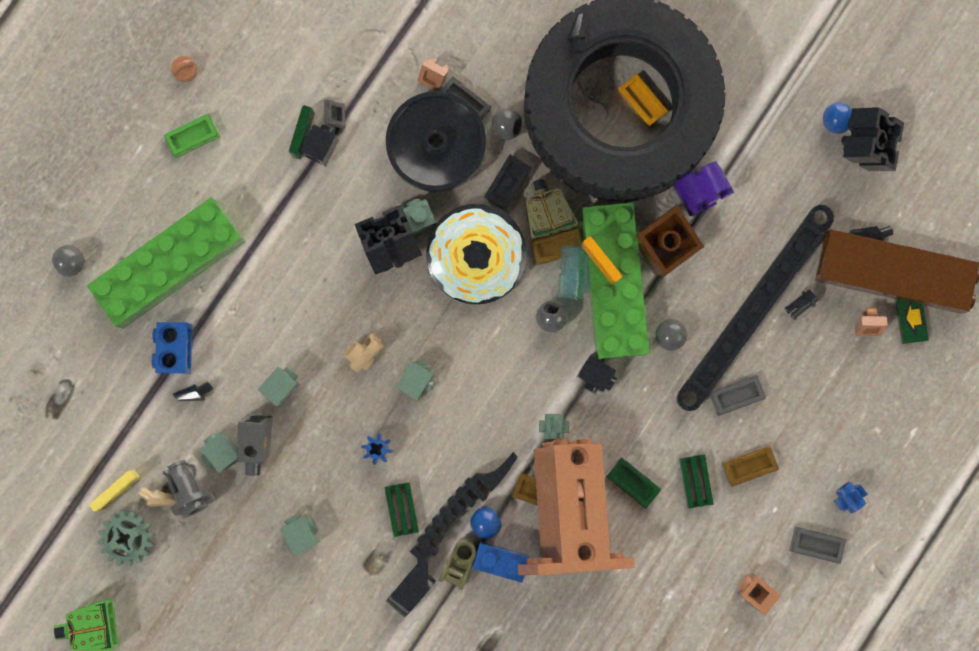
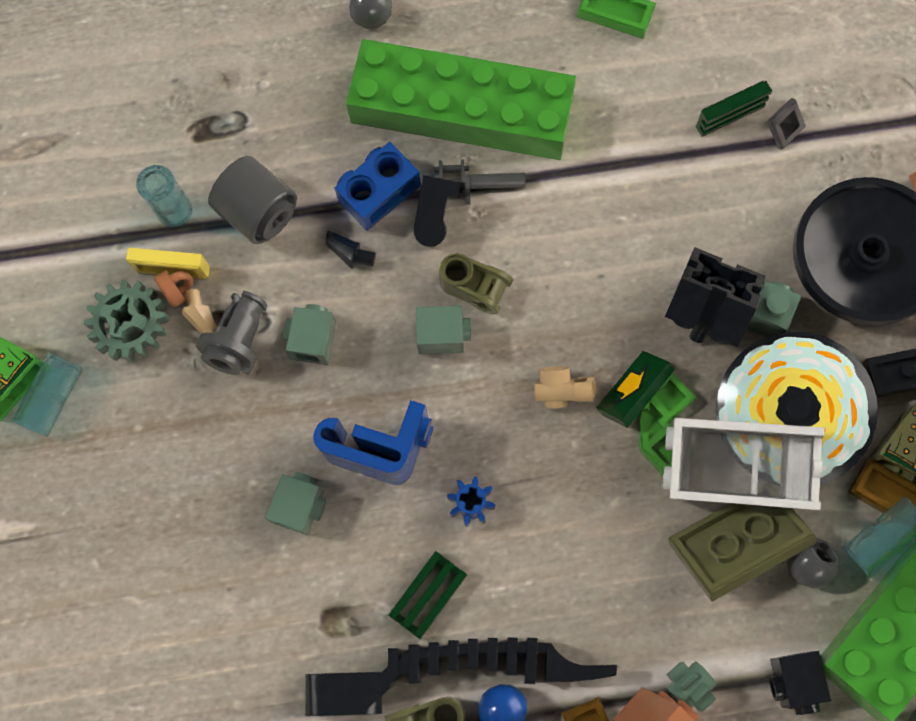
camera: 55 degrees right, 10 degrees down
dark grey torso [237,414,273,476] -> none
black brick [300,124,339,167] -> none
sand green brick [395,360,435,400] -> none
none -> clear light blue pin [12,353,83,437]
none -> clear light blue pin [136,165,192,228]
none -> nougat tile [154,270,194,308]
none -> dark grey piece [208,156,297,244]
none -> blue piece [313,400,434,485]
none -> black leg [414,175,461,247]
none -> dark grey piece [434,159,525,205]
none -> olive piece [439,253,513,314]
none -> dark green tile [596,351,675,428]
none -> bright green tile [639,373,696,476]
none -> clear door [663,418,825,510]
none -> olive tile [668,483,816,602]

